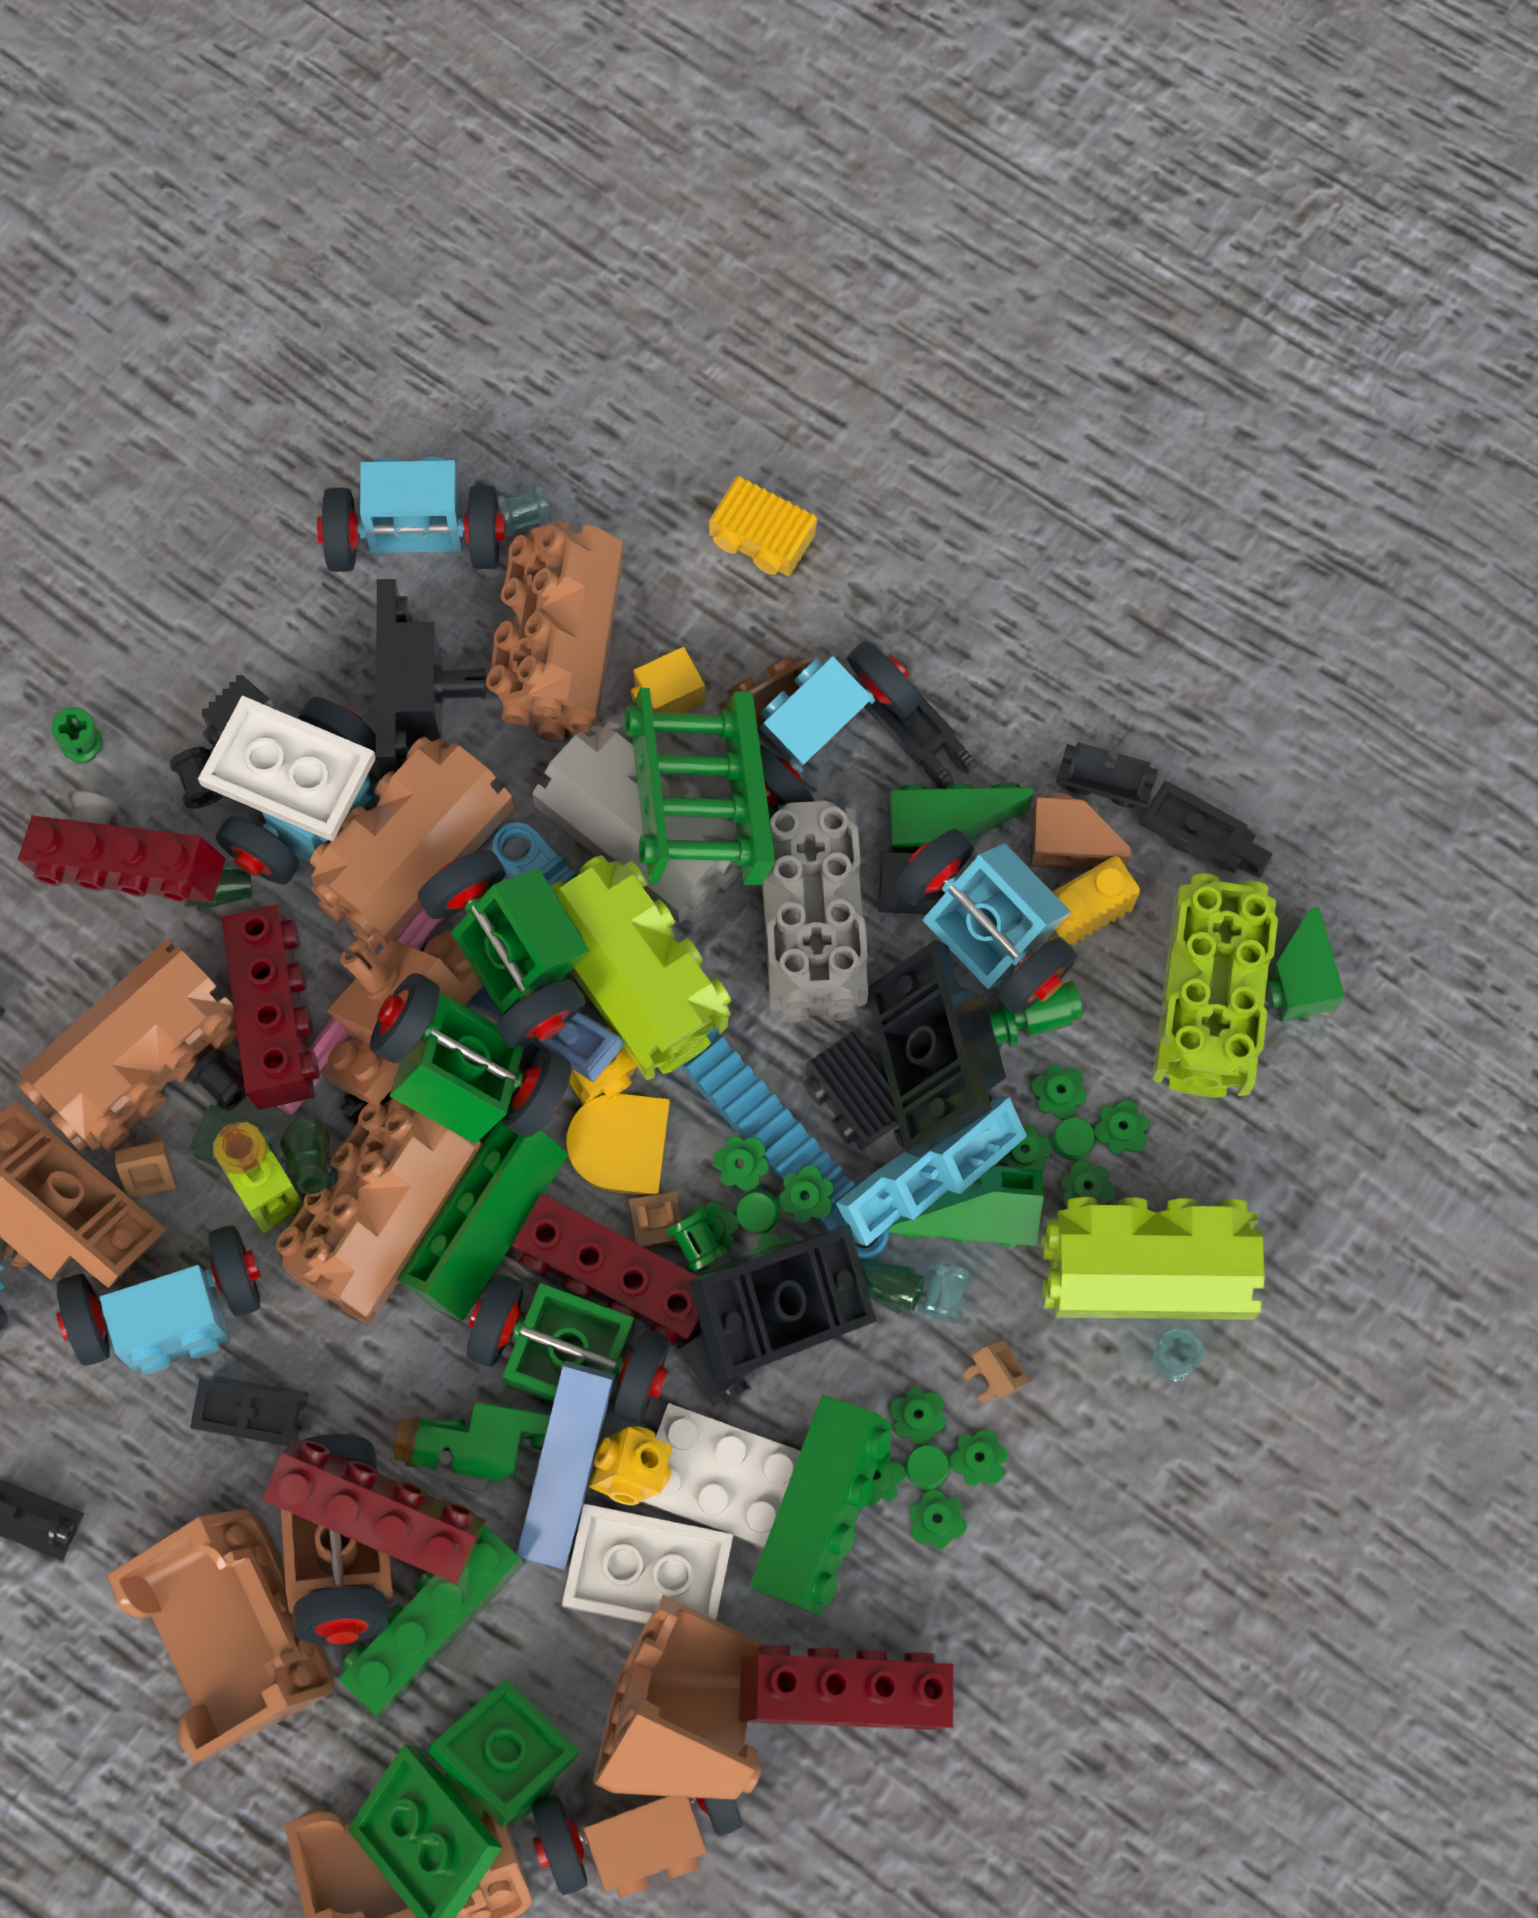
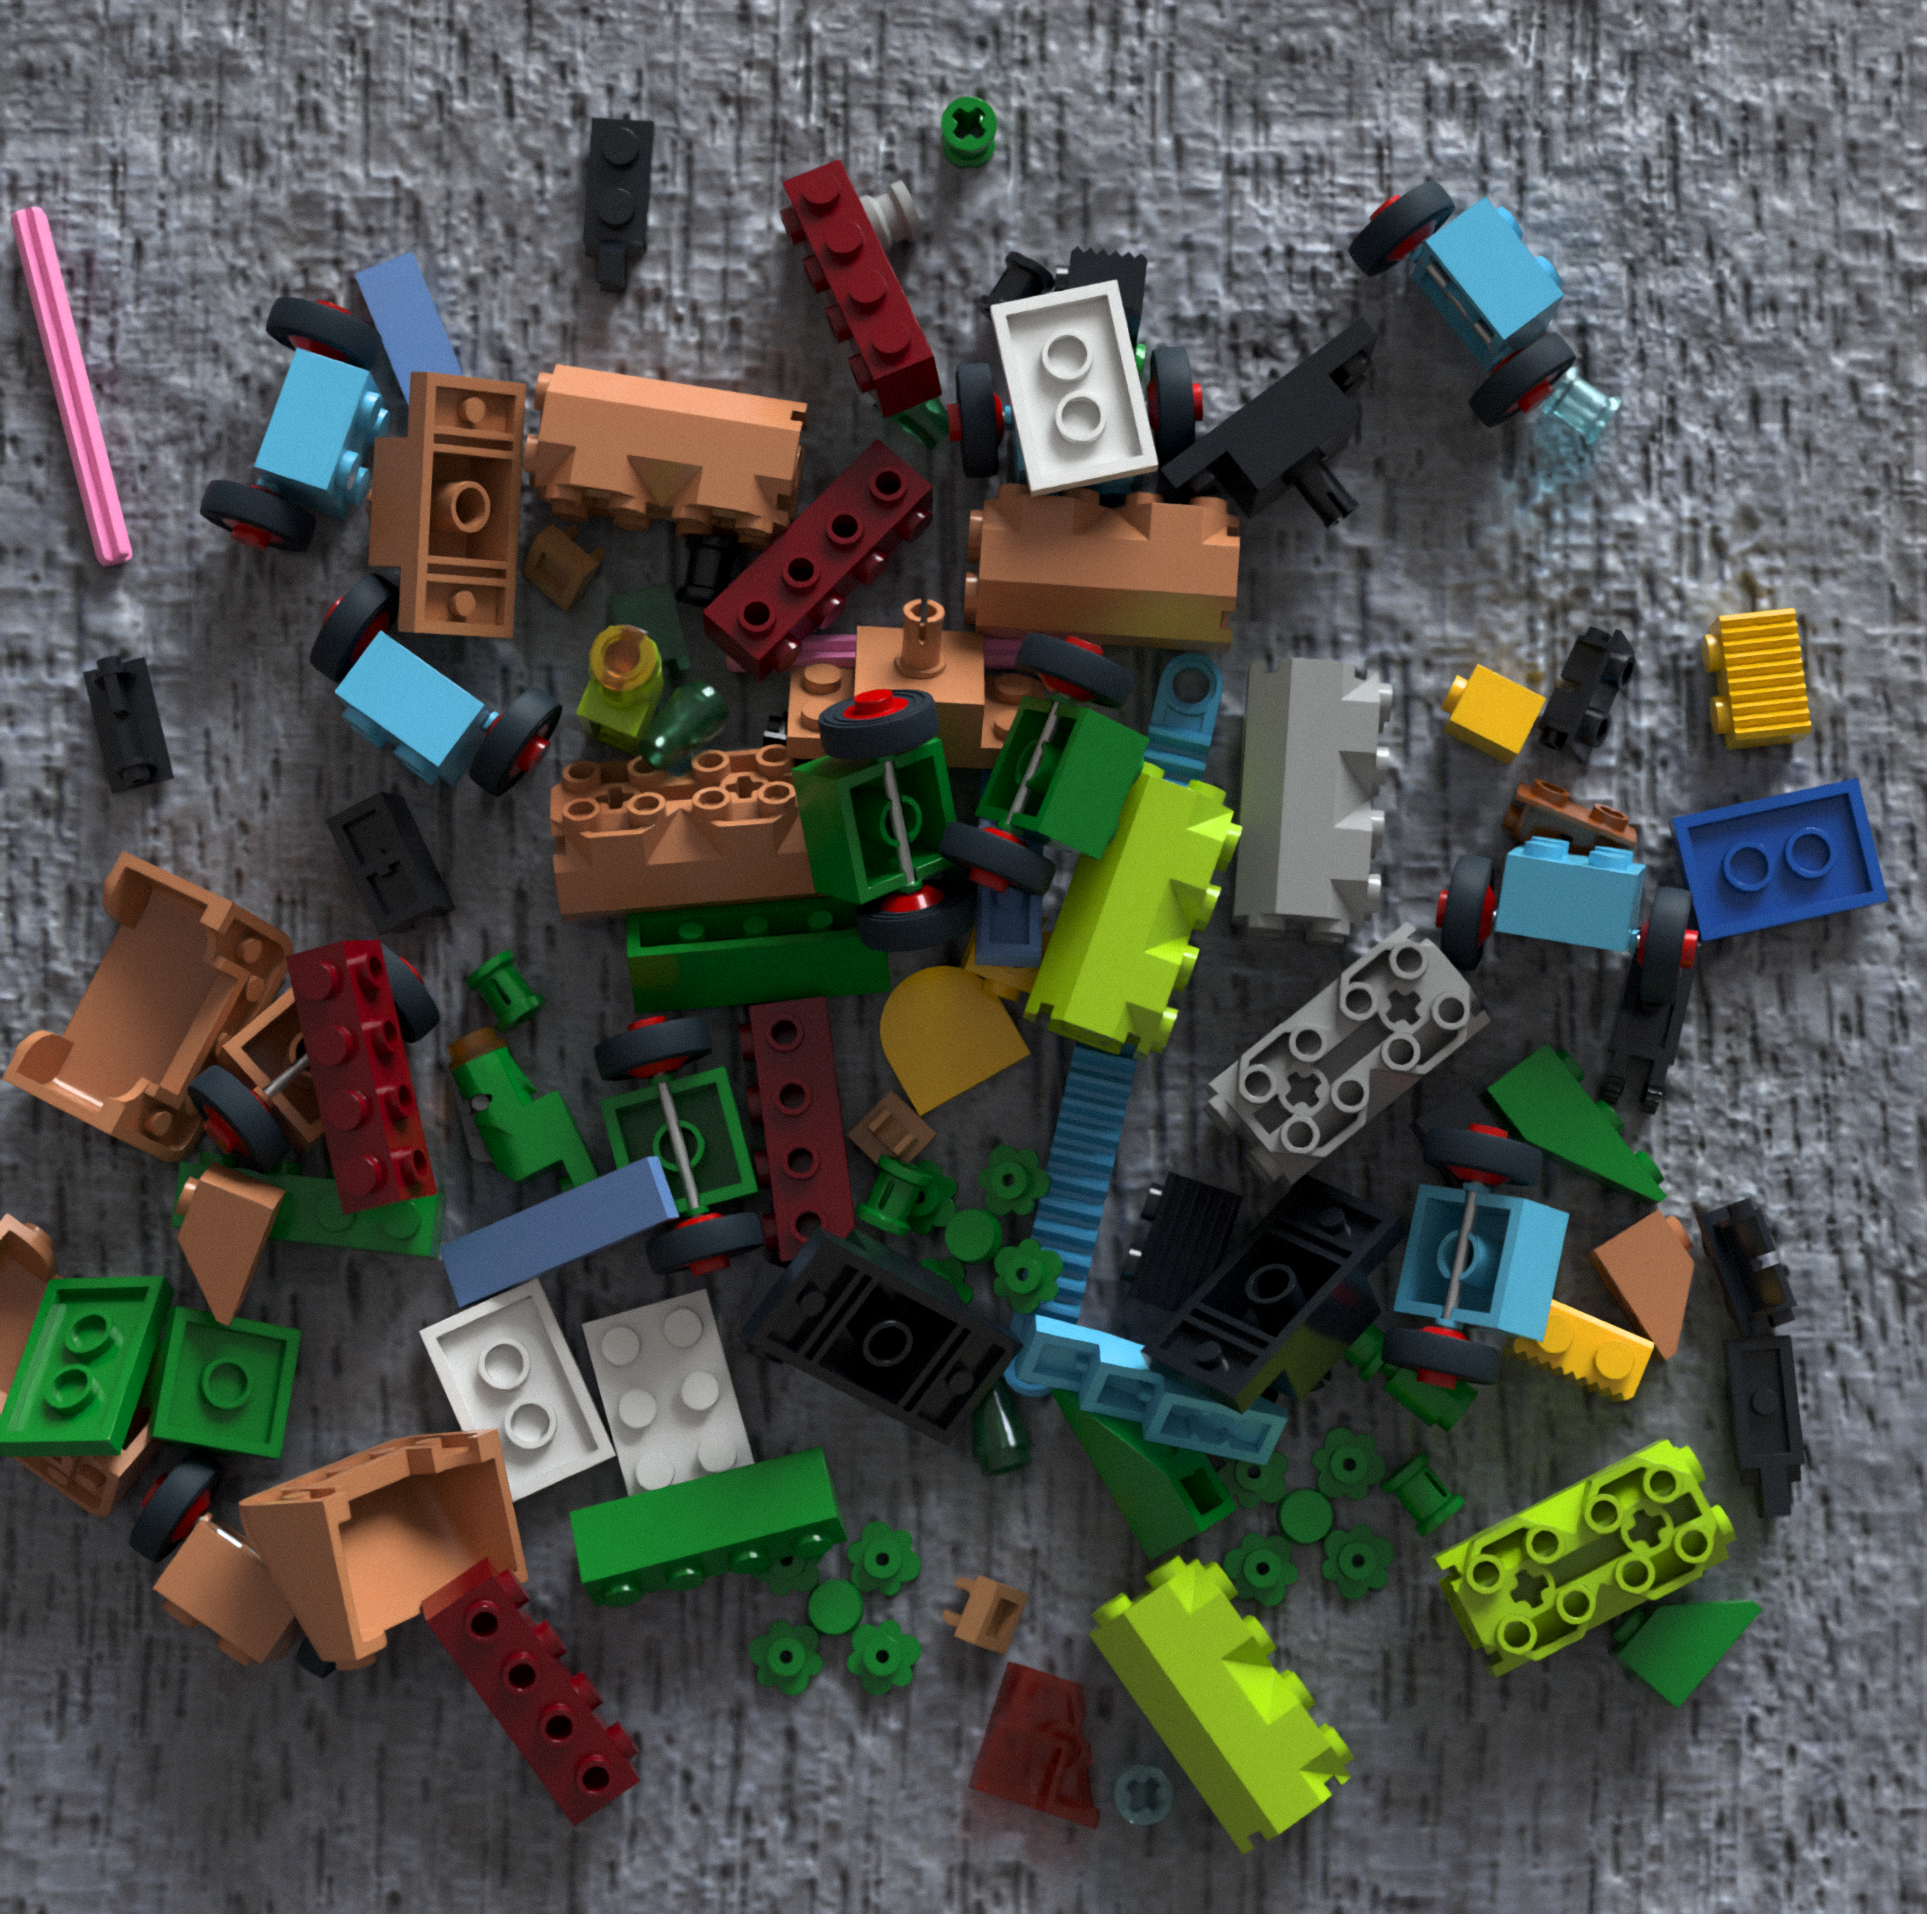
camera: 55 degrees right, 10 degrees up
nougat brick [486,521,624,742] -> none
yellow brick [588,1426,672,1506] -> none
green fence [624,688,775,885] -> none
clear light blue bush [917,1262,973,1324] -> none
none -> nougat slope [175,1162,286,1326]
none -> green bush [464,950,548,1035]
none -> clear red slope [968,1662,1100,1830]
none -> green bush [1379,1450,1465,1537]
none -> black hinge [1537,627,1636,765]
none -> blue plate [1668,778,1888,944]

